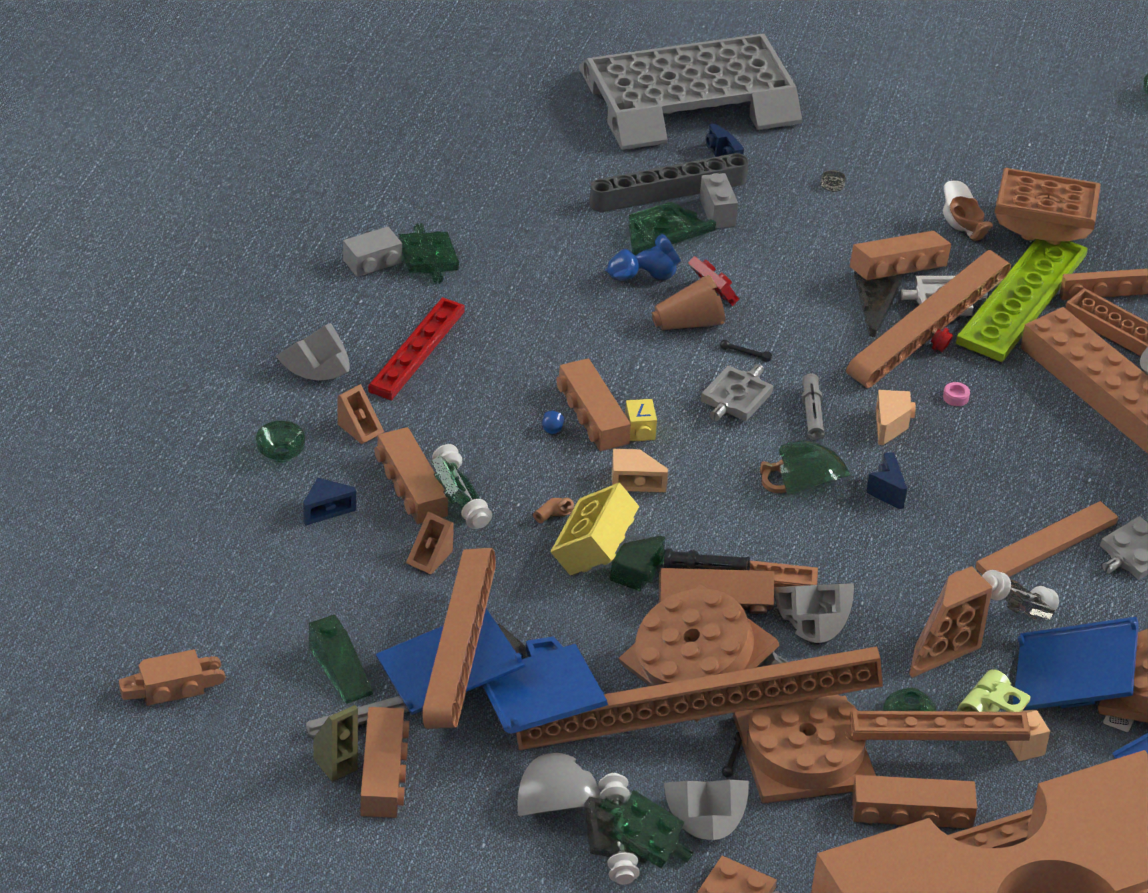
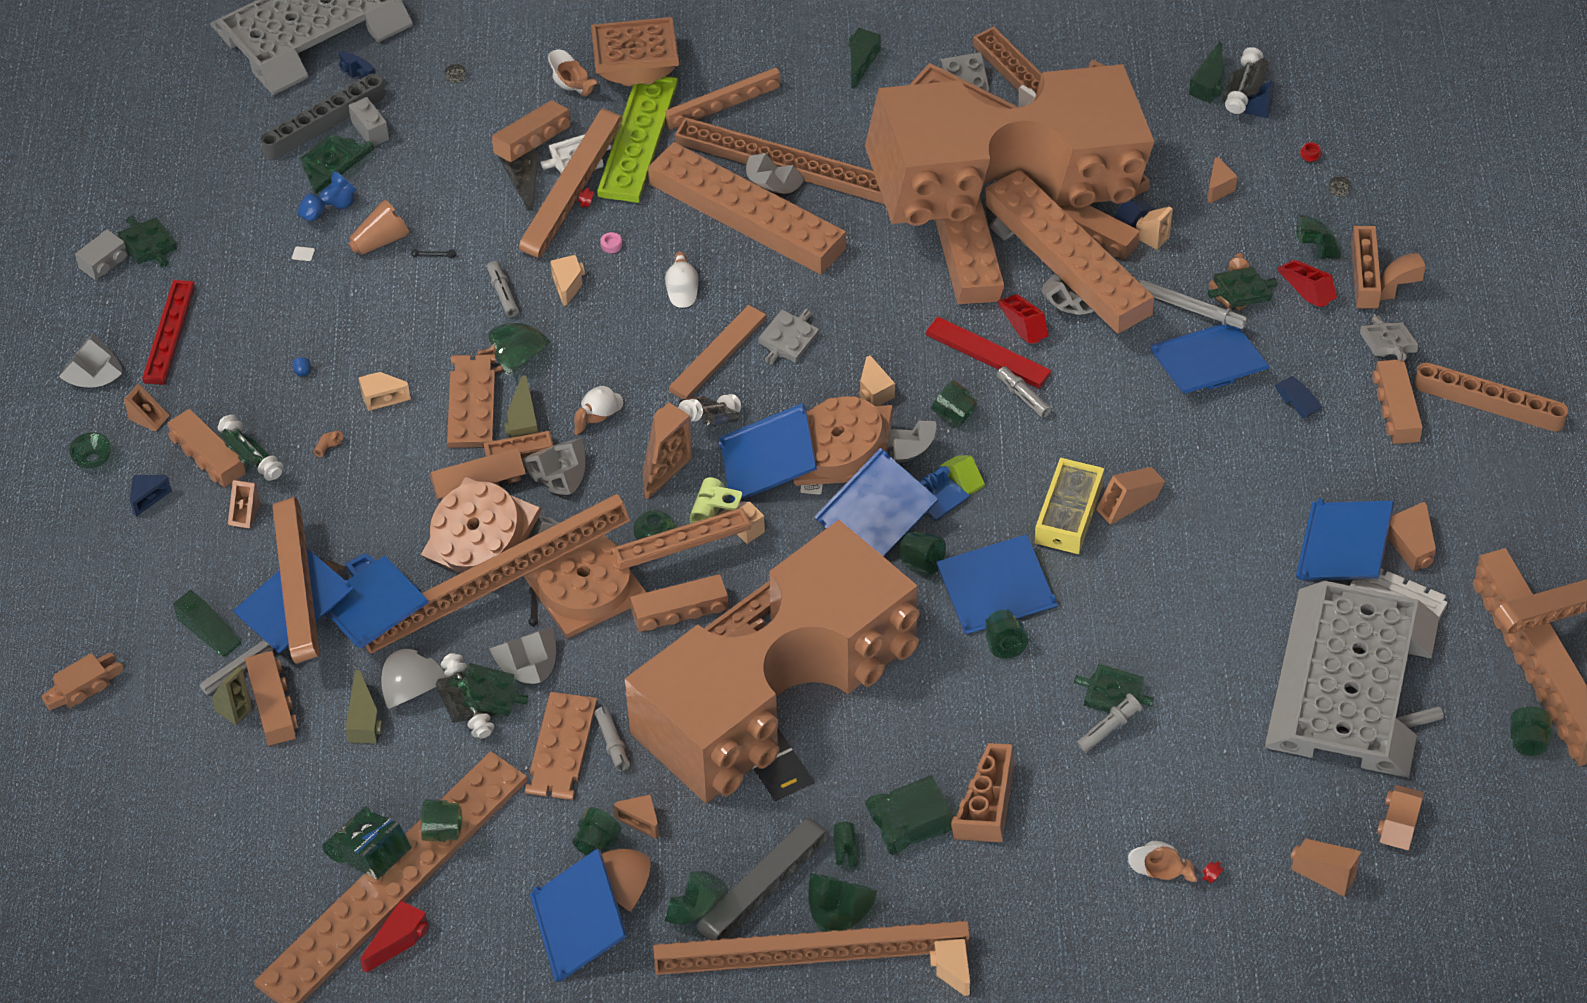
camera: 15 degrees left, 10 degrees up
light yellow brick [550,482,639,576] -> none
nougat brick [556,358,631,451] -> none
clear green slope [610,535,666,592] -> none
light yellow brick [625,399,657,441] -> none
black pin [664,548,750,570] -> none
red plate [688,256,739,306] -> none
light grey plate [701,364,773,421] -> none
dark blue slope [866,452,907,509] -> none
none -> white sticker [292,247,315,261]
none -> olive slope [345,670,383,744]
none -> nougat hinge [447,354,496,448]
none -> olive slope [504,375,538,438]
none -> white hair [574,386,623,435]
none -> white hair [665,251,698,308]

